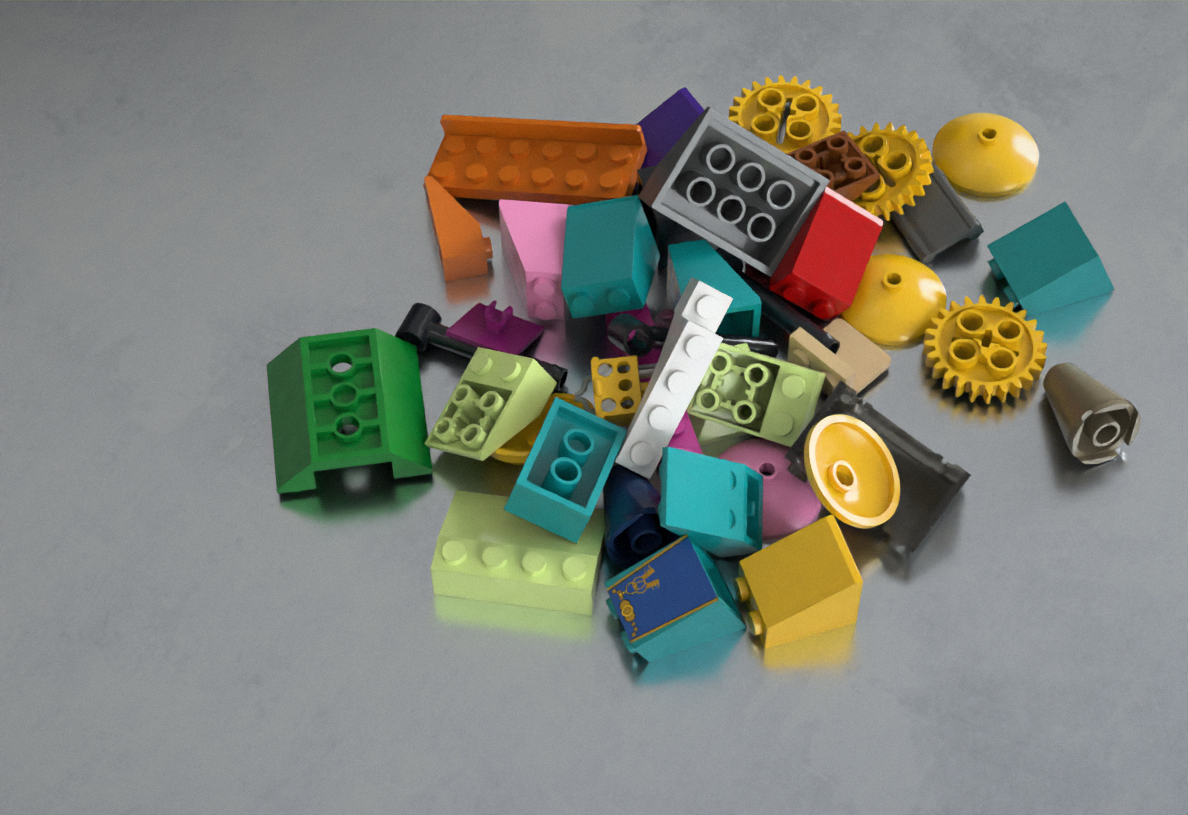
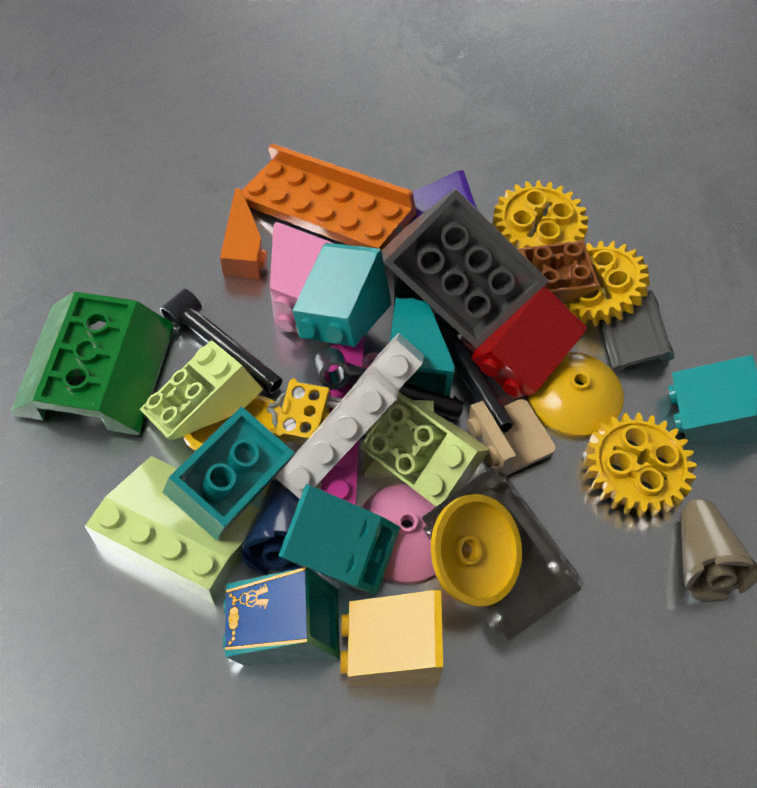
camera: 15 degrees right, 5 degrees up
magenta piece [445,300,544,355] -> none
yellow dish [932,113,1039,197] -> none

